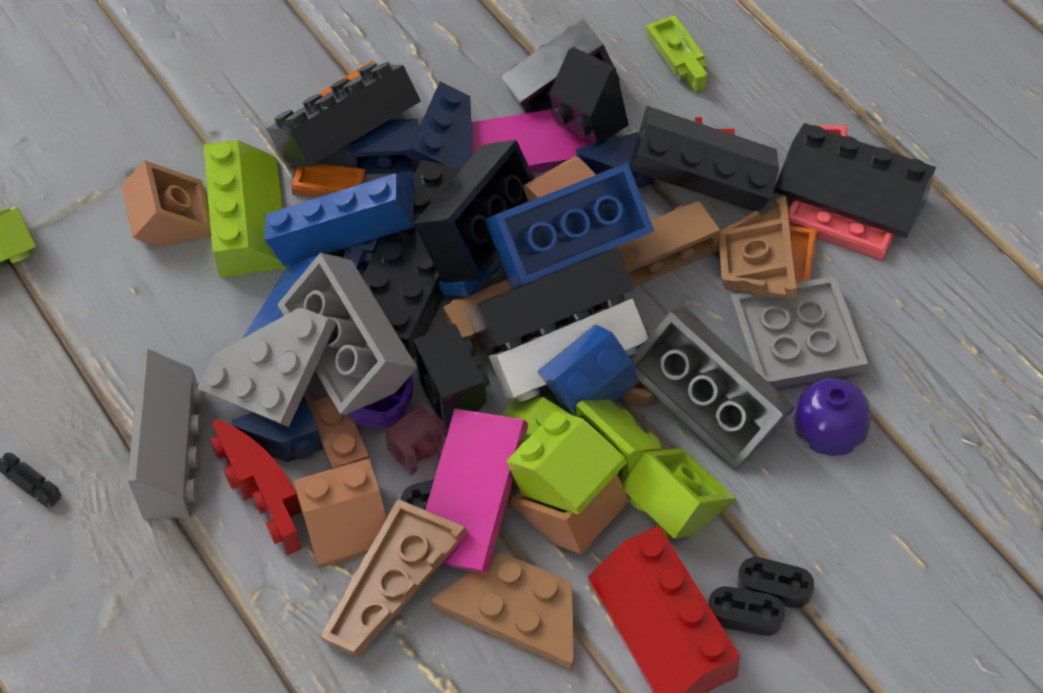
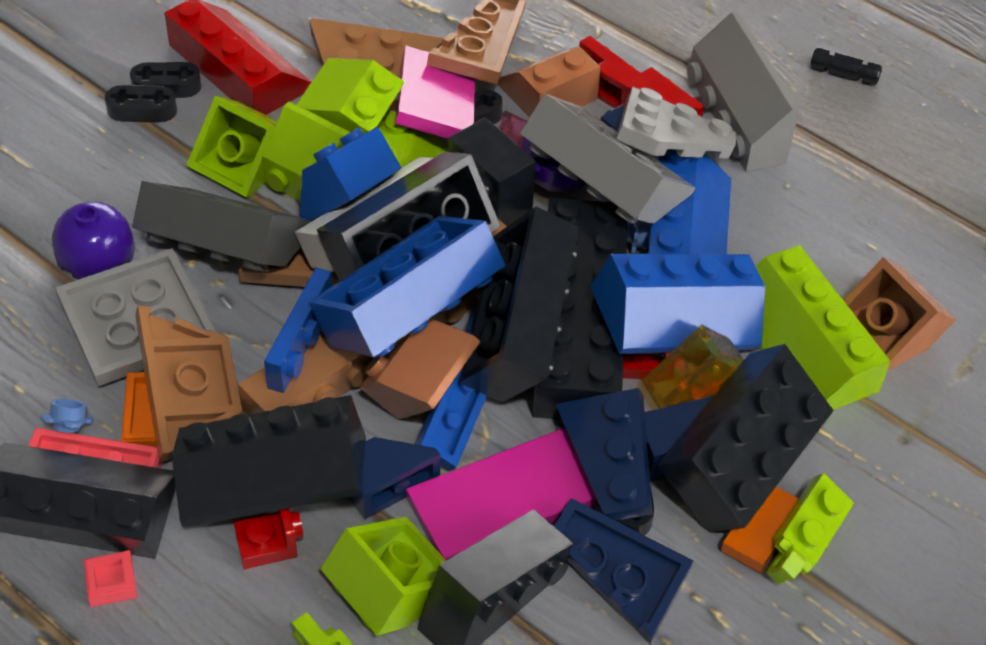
camera: 160 degrees right, 5 degrees down
black slope [549,46,629,145] -> none
none -> medium blue plate [40,399,94,433]
none -> blue plate [264,267,333,393]
none -> lime slope [320,516,446,636]
none -> dark blue wing [554,498,694,644]
none -> clear yellow slope [642,324,744,409]
none -> lime hinge [766,472,855,585]

